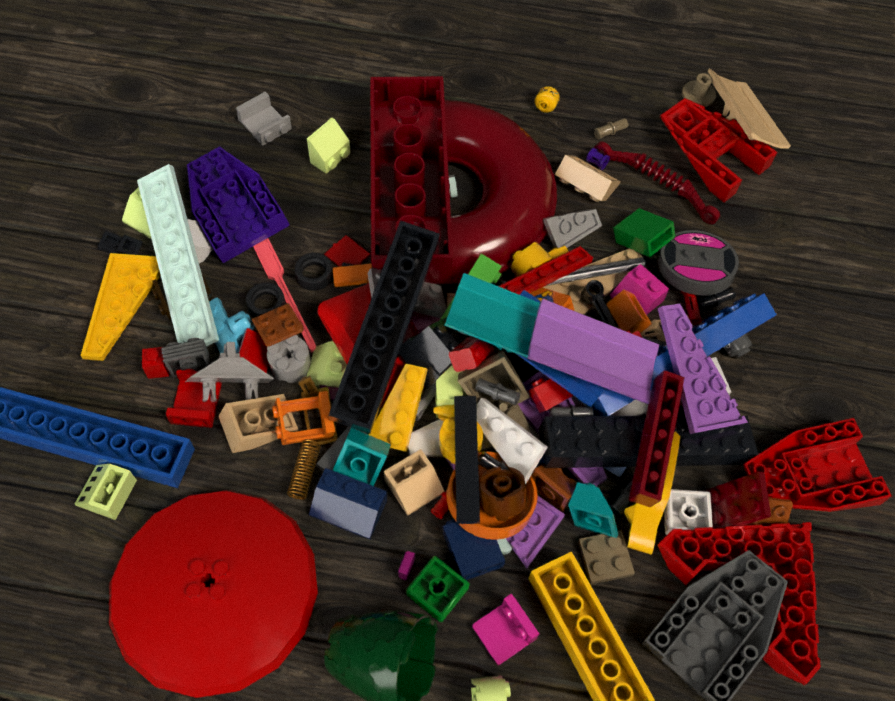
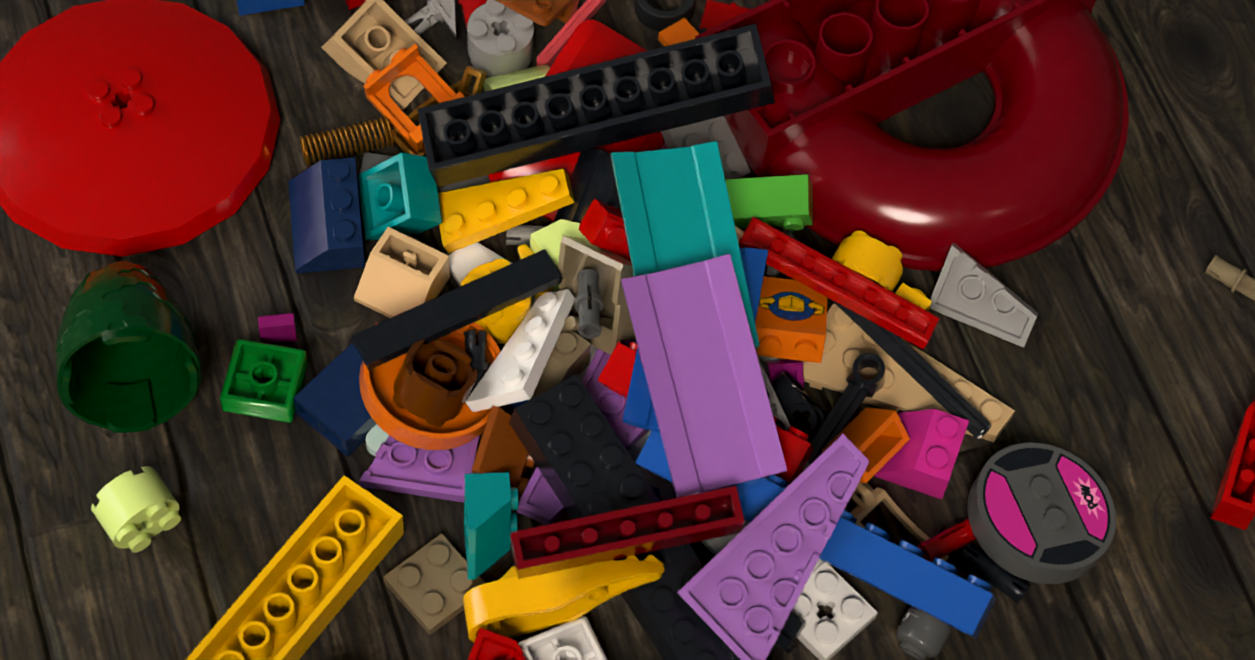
camera: 60 degrees right, 0 degrees up
light aqua tile [449,175,458,198] -> none
dark pink bracket [472,594,539,665] -> none
yellow head [535,86,559,113] -> none
dark grey axle [549,405,593,417] -> none
tan slope [555,155,621,202] -> none
dark purple bush [586,148,610,170] -> none
dark red piece [594,141,720,225] -> none
green brick [613,208,676,257] -> none

